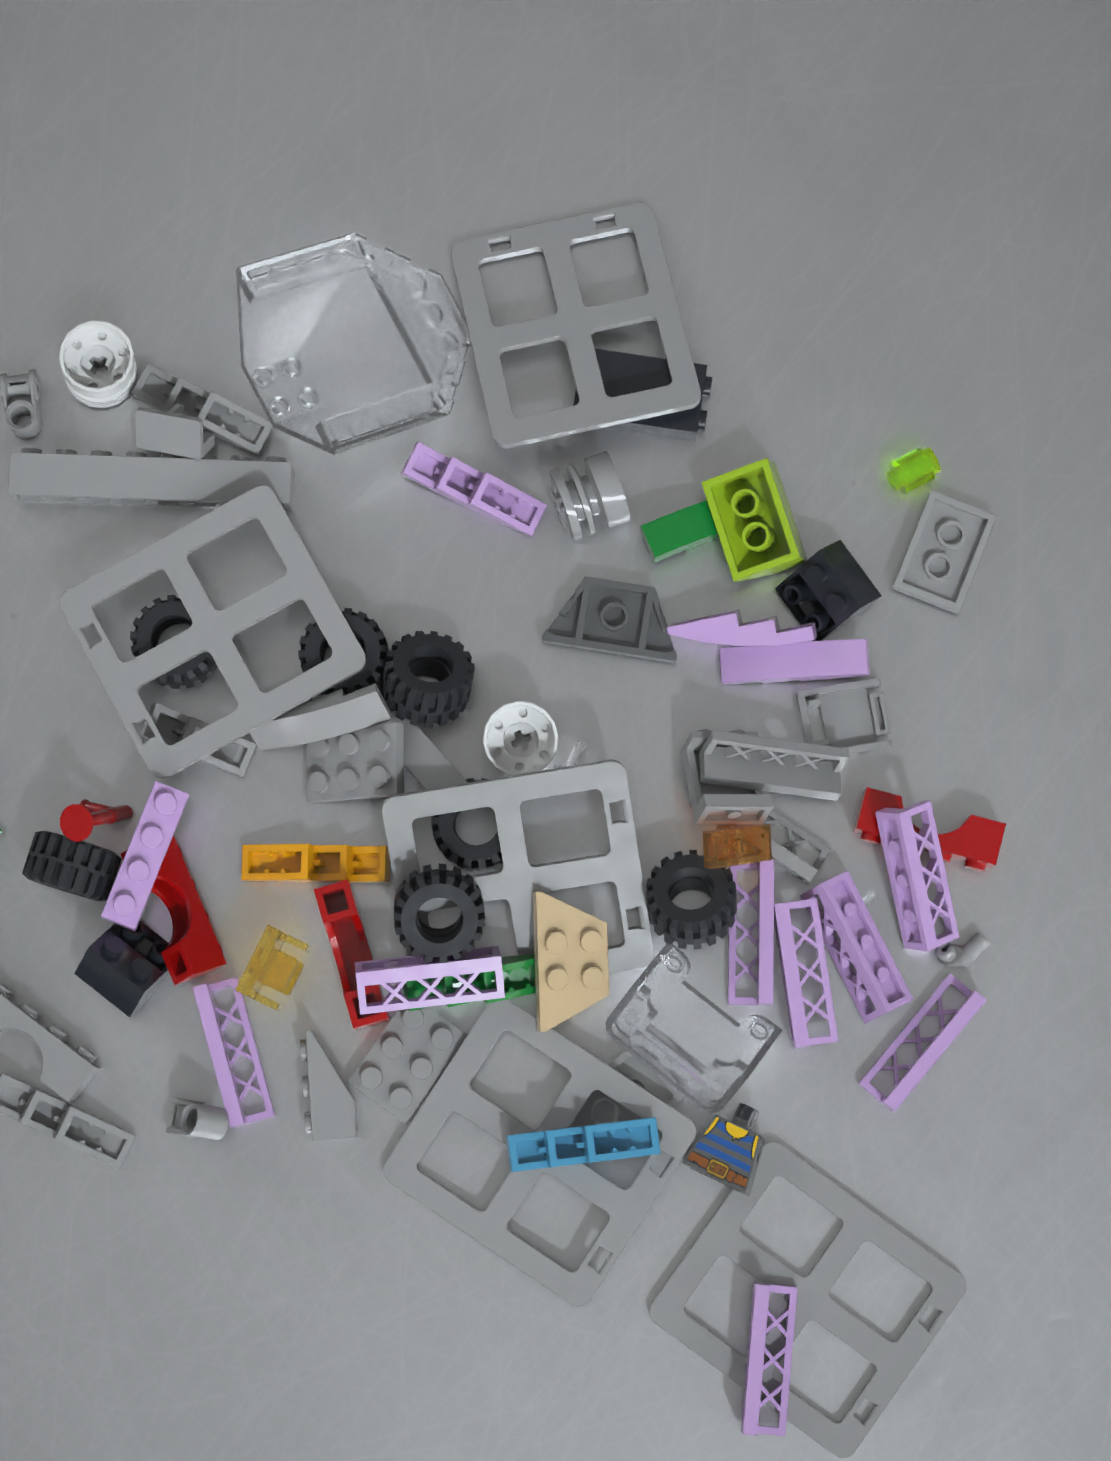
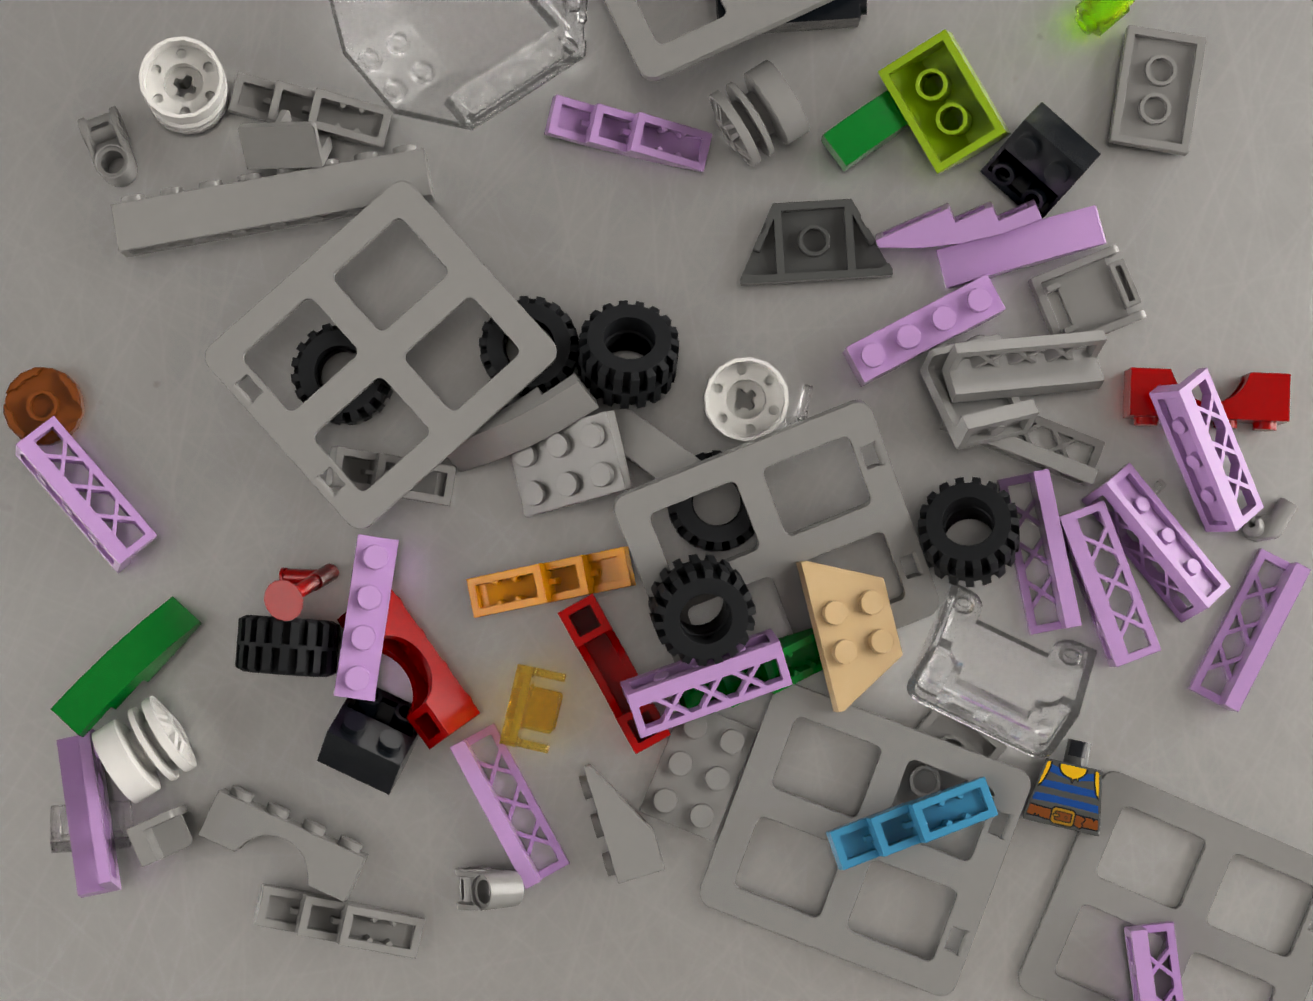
camera: 15 degrees left, 5 degrees up
clear orange slope [703,824,772,869] -> none
none -> lavender arch [843,274,1006,387]

